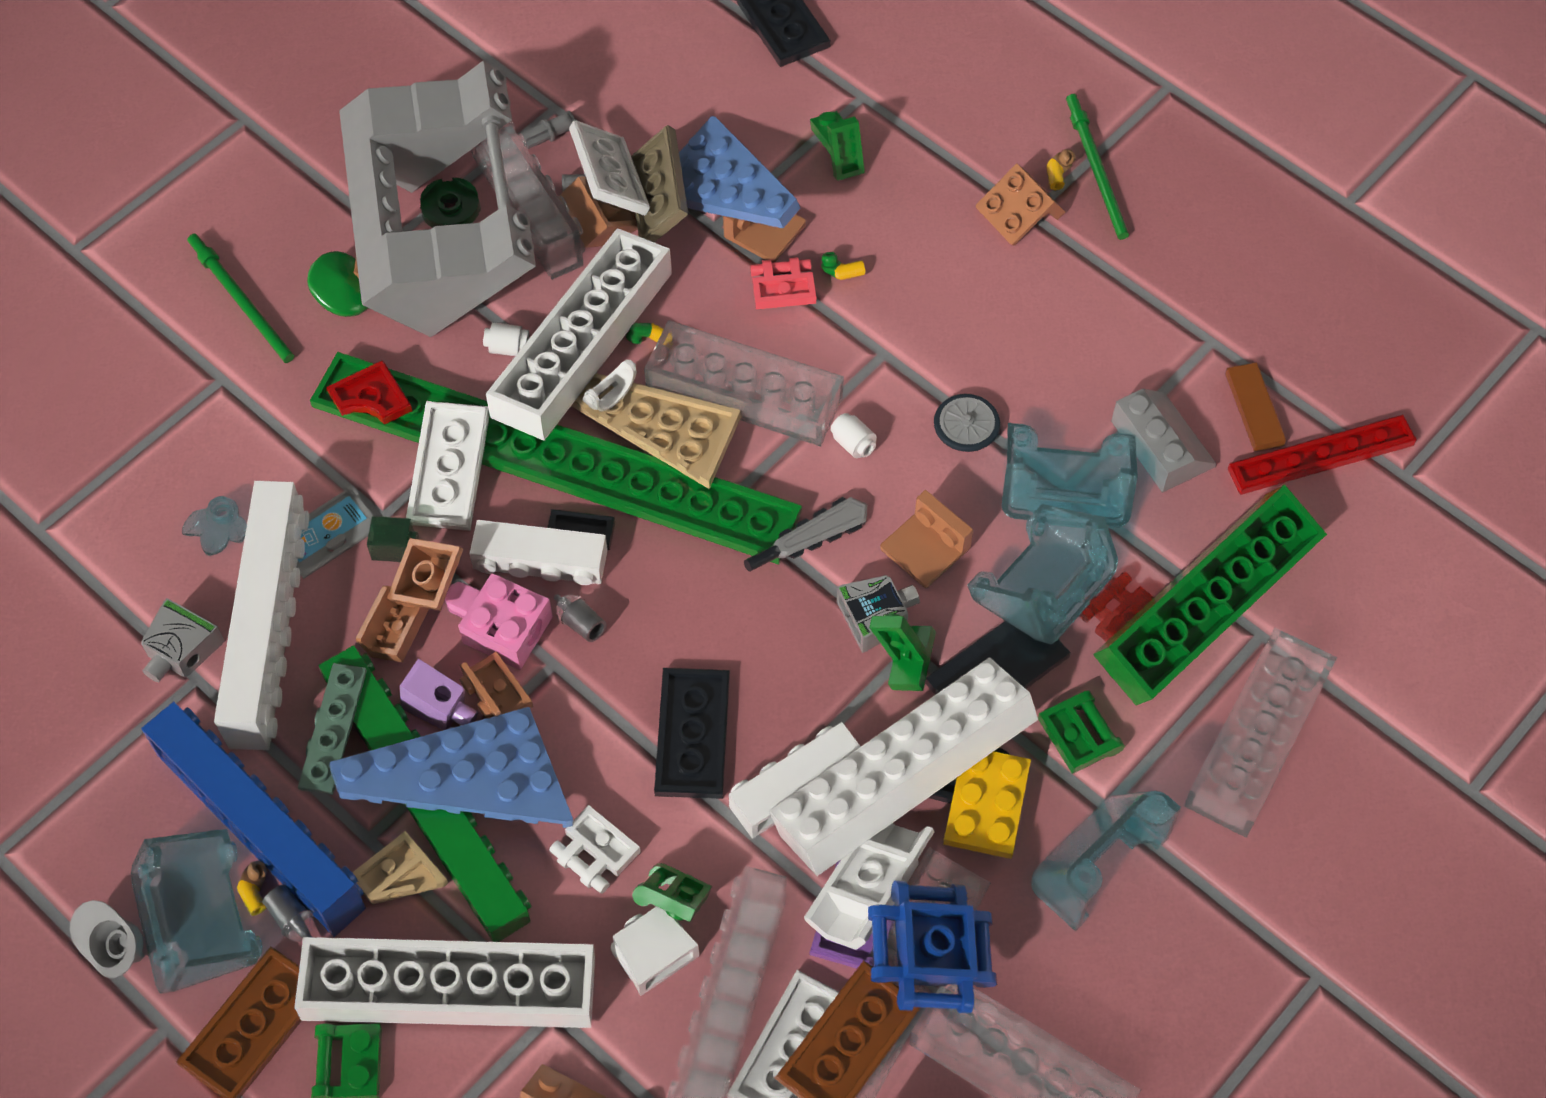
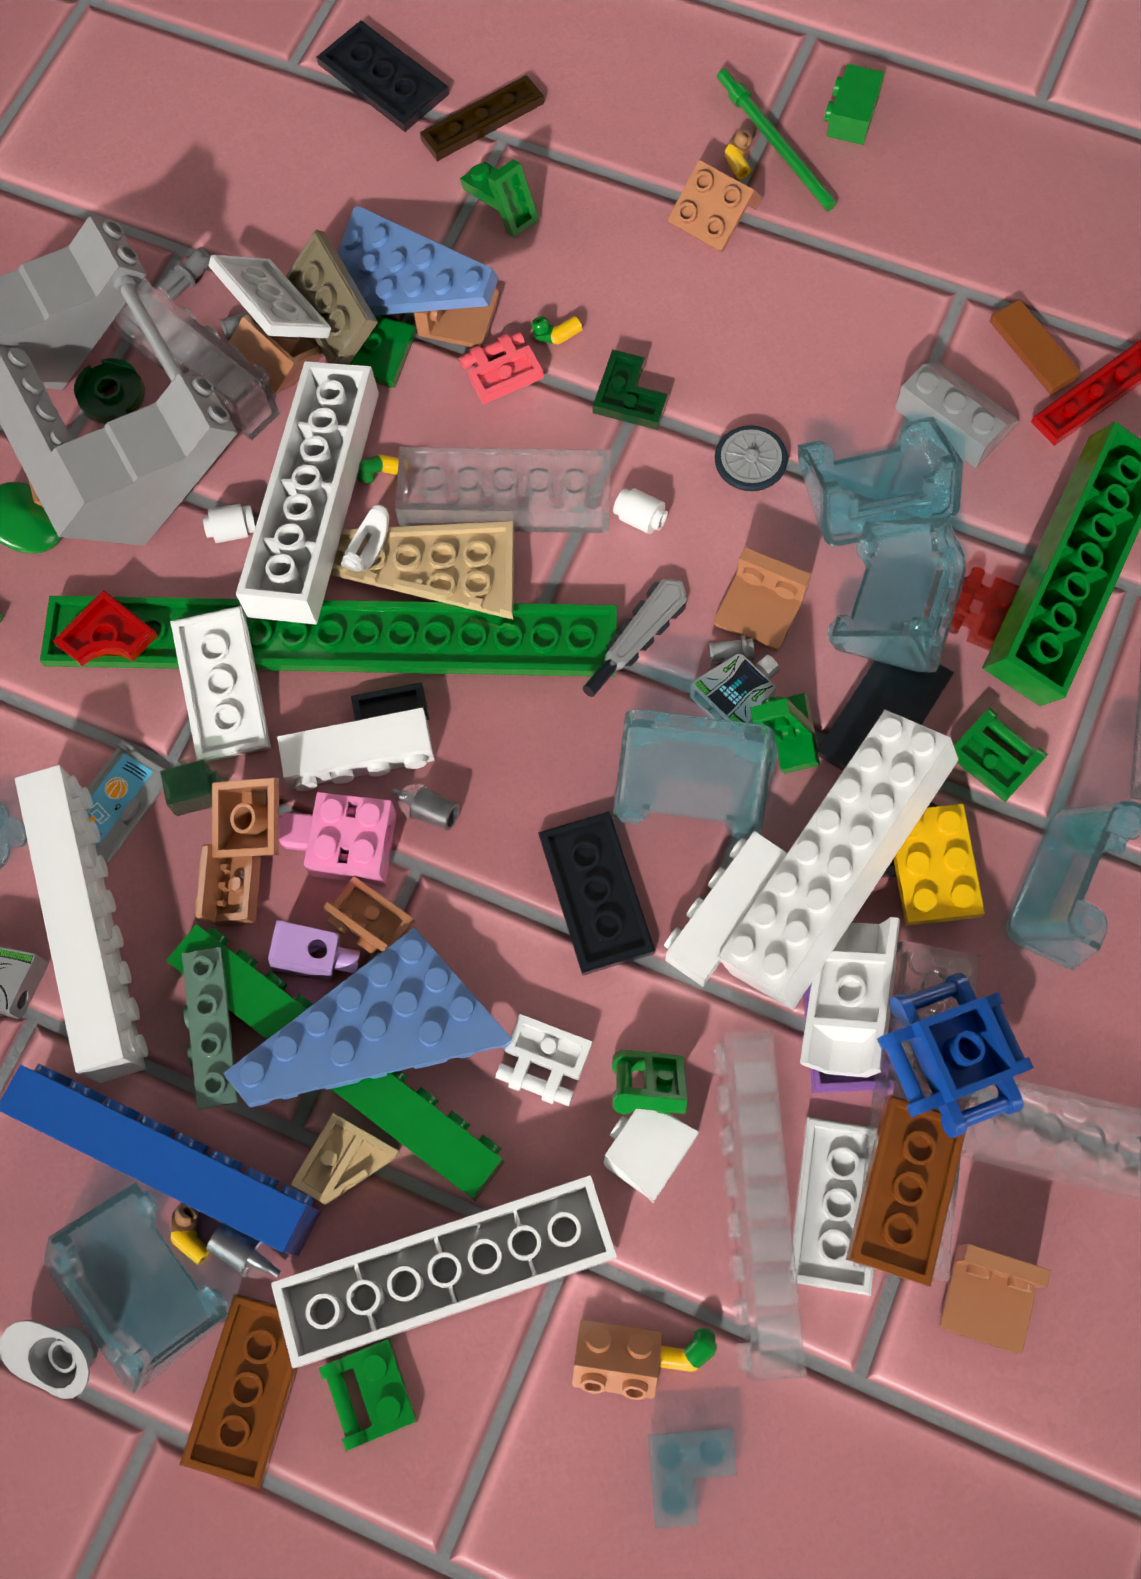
camera: 15 degrees left, 10 degrees up
none -> green plate [349,316,416,388]
none -> dark brown tile [420,75,544,161]
none -> dark green plate [592,349,668,430]
none -> clear light blue windscreen [613,709,775,839]
none -> light grey pin [709,635,754,665]
none -> green brick [824,64,885,145]

